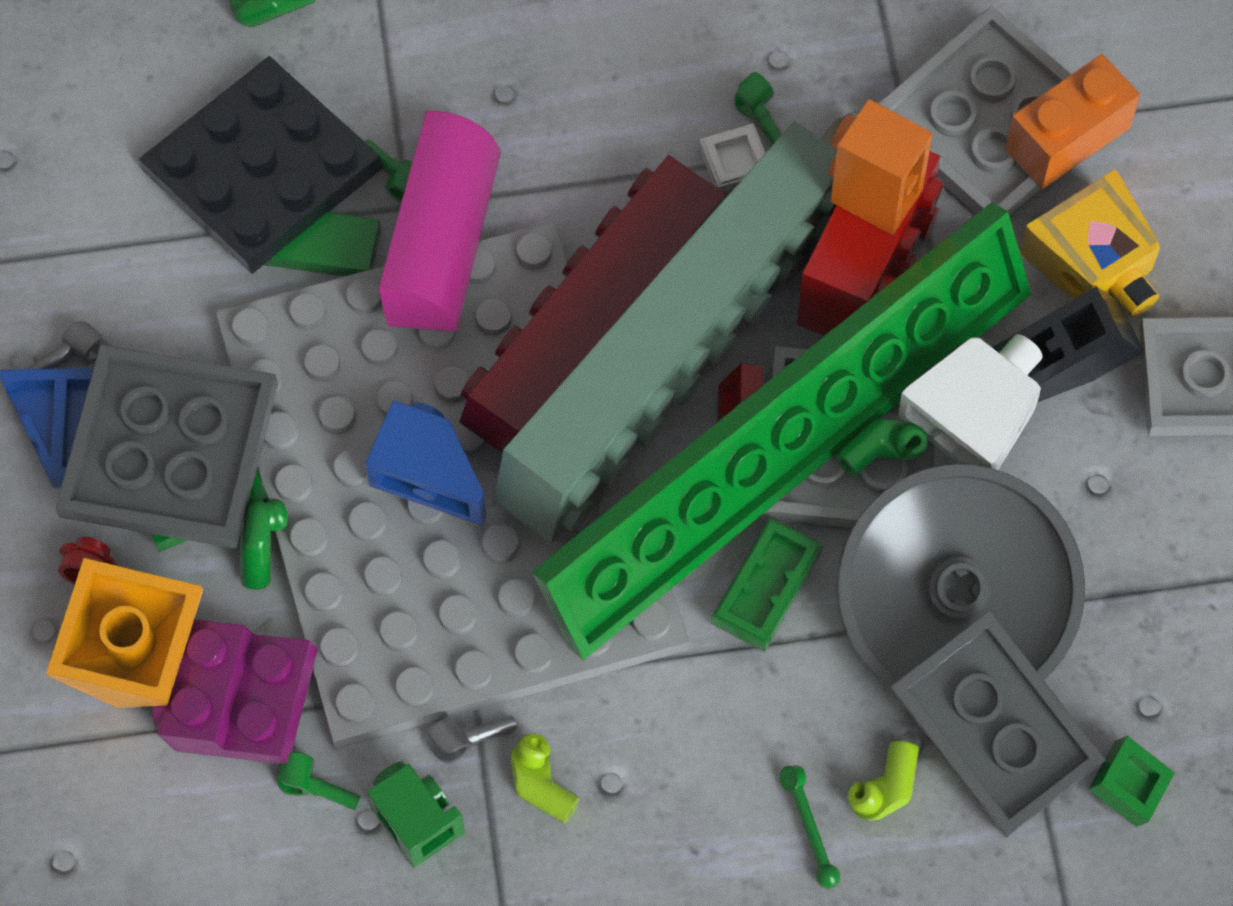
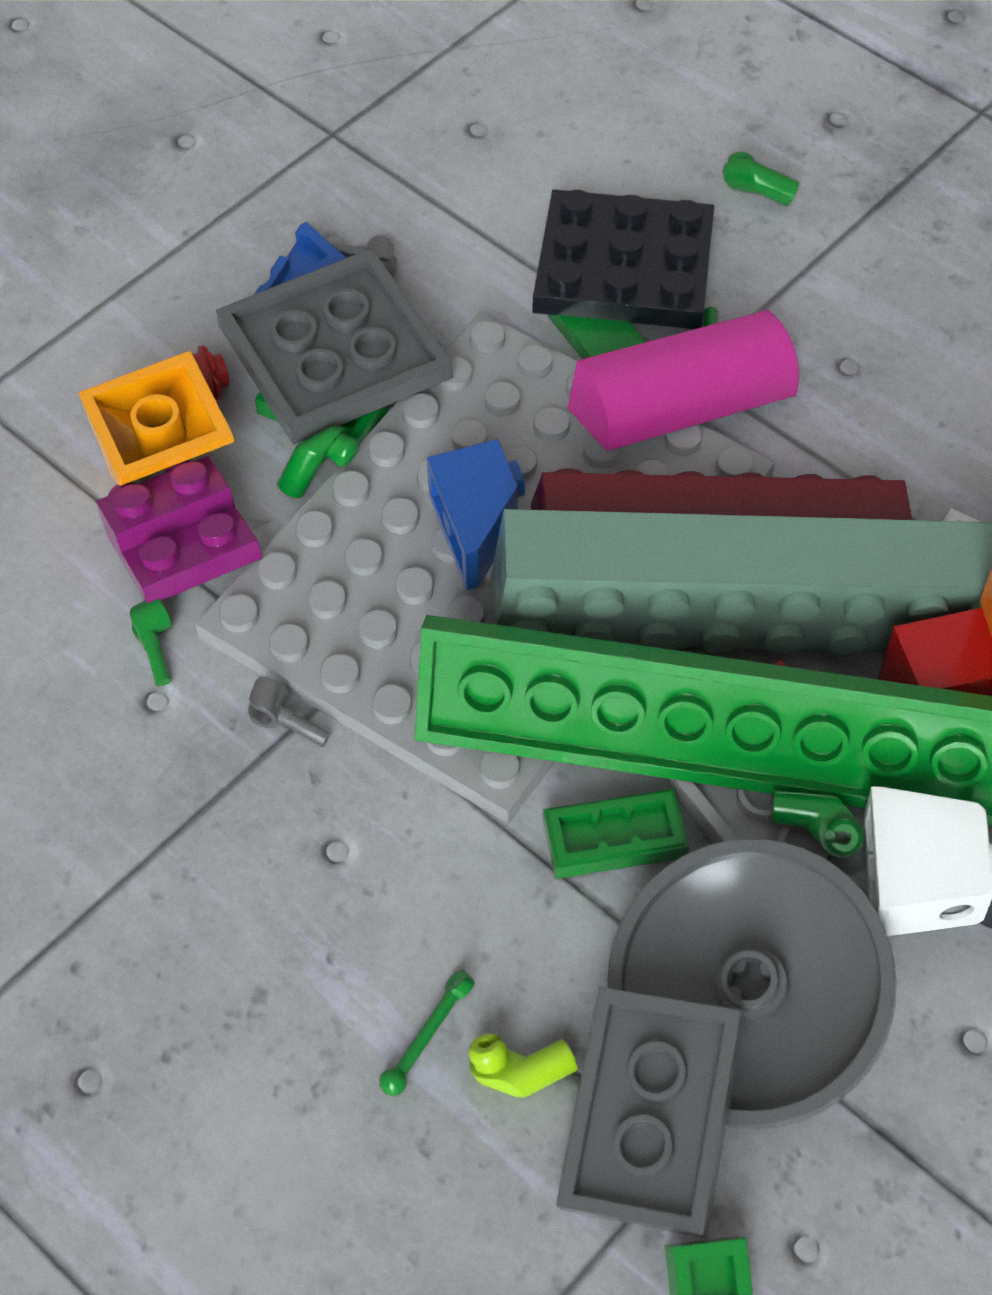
camera: 50 degrees right, 10 degrees down
green brick [367,761,465,868] -> none
lime arm [510,733,580,824] -> none

